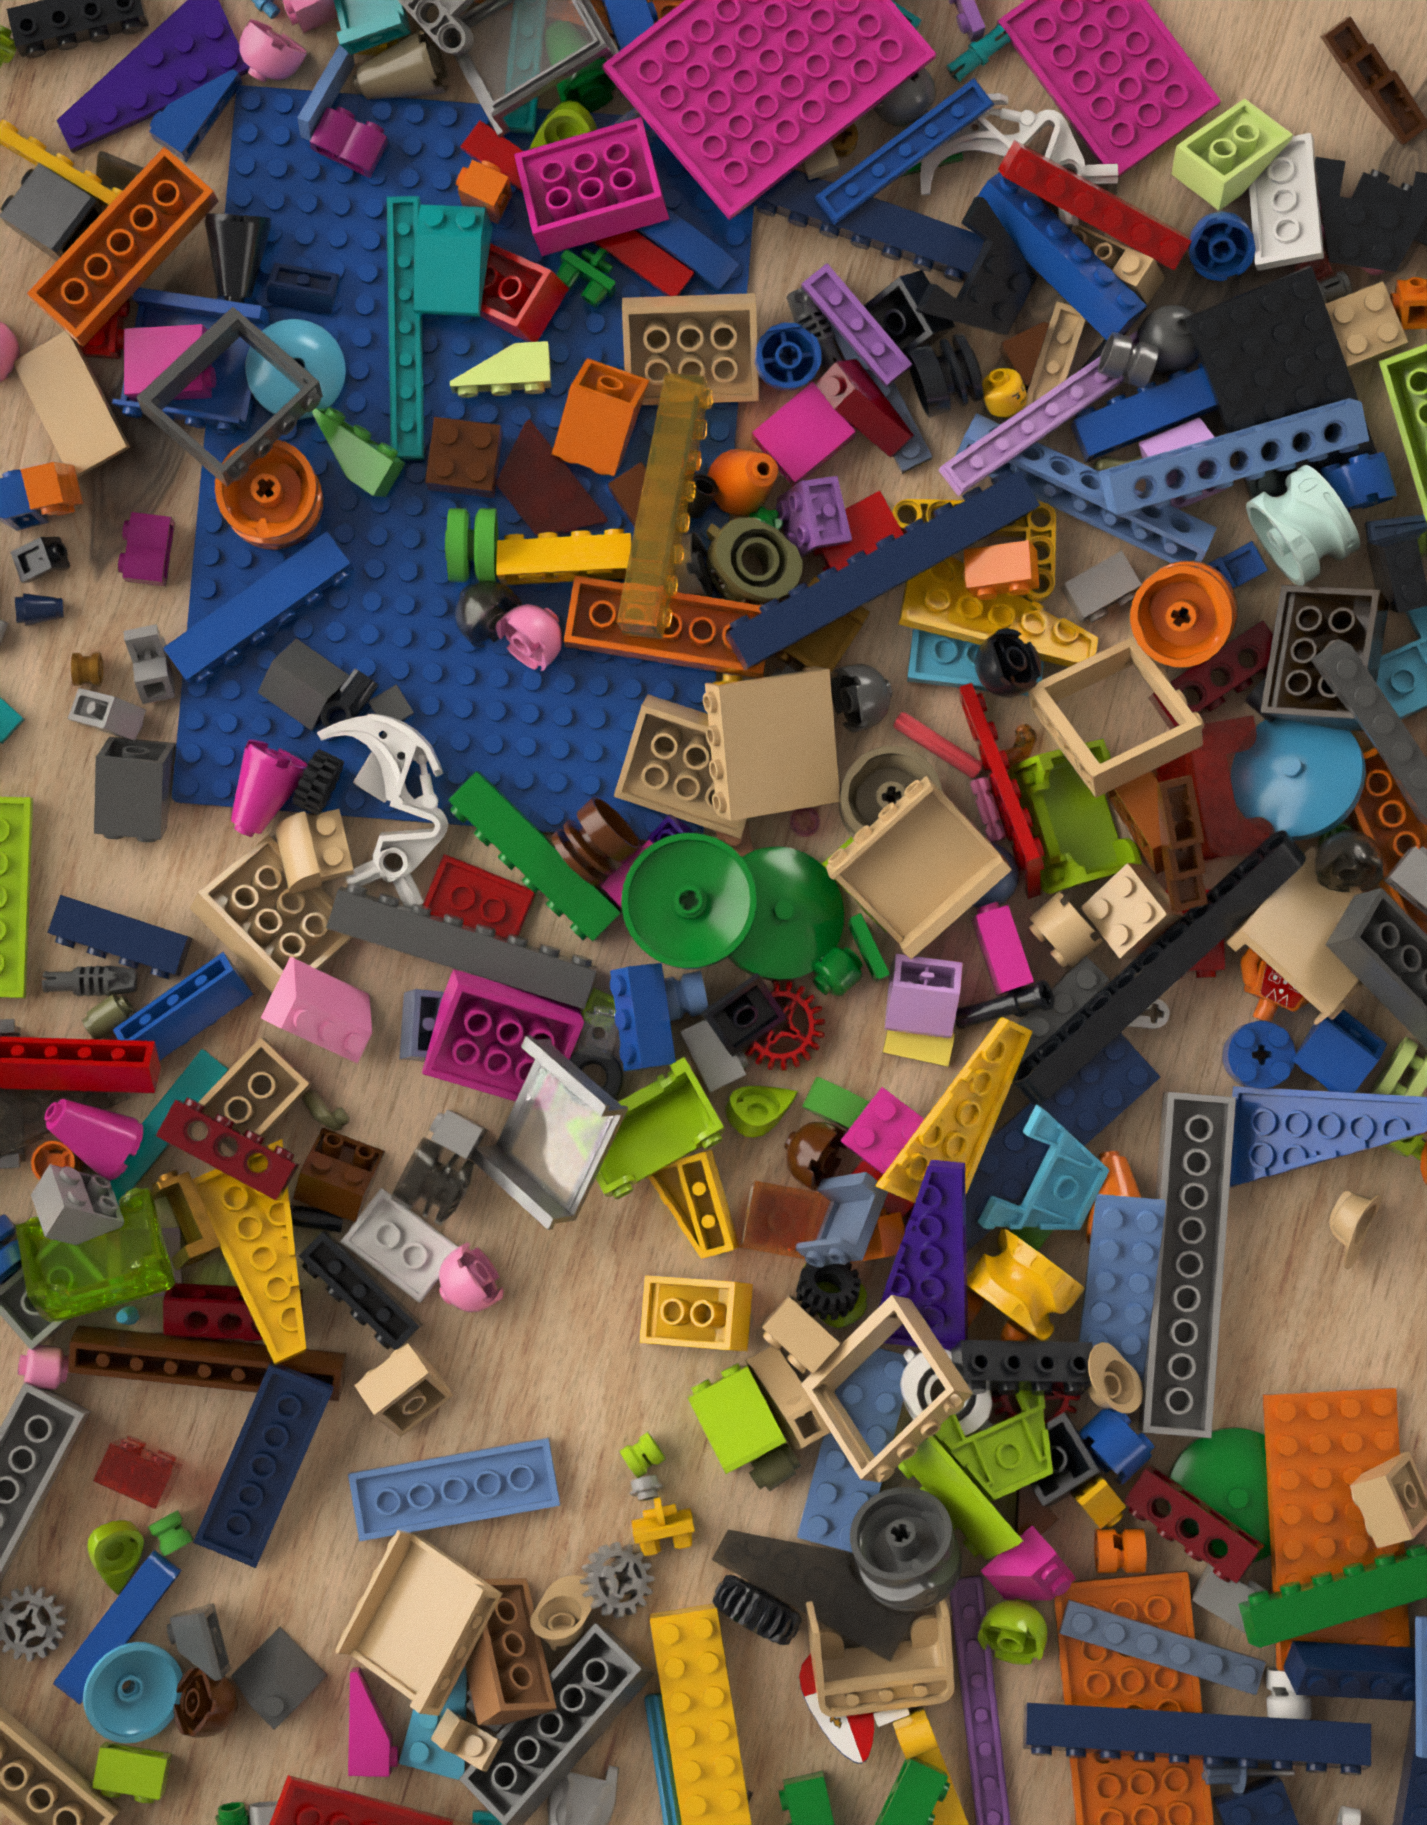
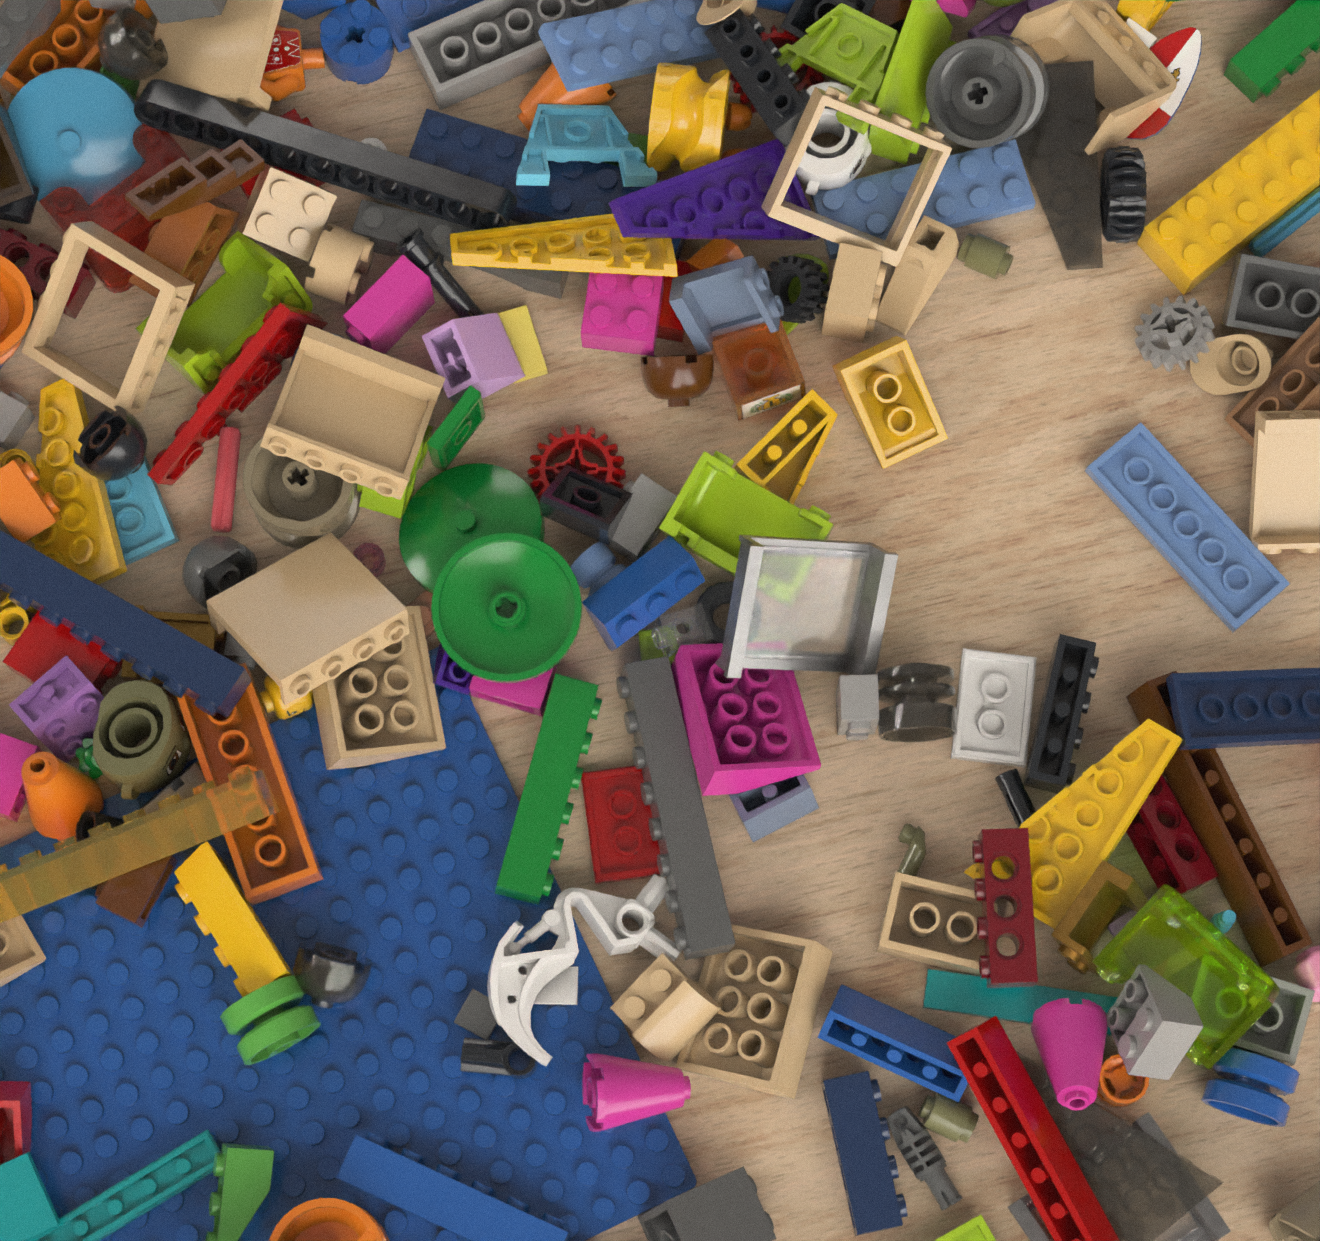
camera: 120 degrees left, 10 degrees down
dark grey slope [258,638,349,731] -> none
bright pink slope [261,957,372,1064] -> none
black tyre [293,749,344,815] -> none
reddish brown slope [293,1127,385,1223] -> none
tan brick [354,1343,454,1437] -> none
reddish brown brick [425,417,503,498] -> none
bright pink cylinder [439,1242,504,1312] -> none
yellowish green slope [450,341,552,398] -> none
clear red wing [496,419,608,537] -> none
bright pink cylinder [496,604,563,671] -> none
reddish brown wheel [551,796,641,887] -> none
orange slope [552,358,650,476] -> none
lime wheel [619,1431,666,1478] -> none
light grey plate [630,1475,663,1501] -> none
yellow hips [631,1497,695,1556] -> none
lime slope [688,1363,787,1474] -> none
lime piece [725,1086,798,1138] -> none
bright green slope [802,1077,869,1130] -> none
green head [813,947,863,996] -> none
bright pink axle [970,777,1006,842] -> none
clear orange arm [1004,724,1037,765] -> none

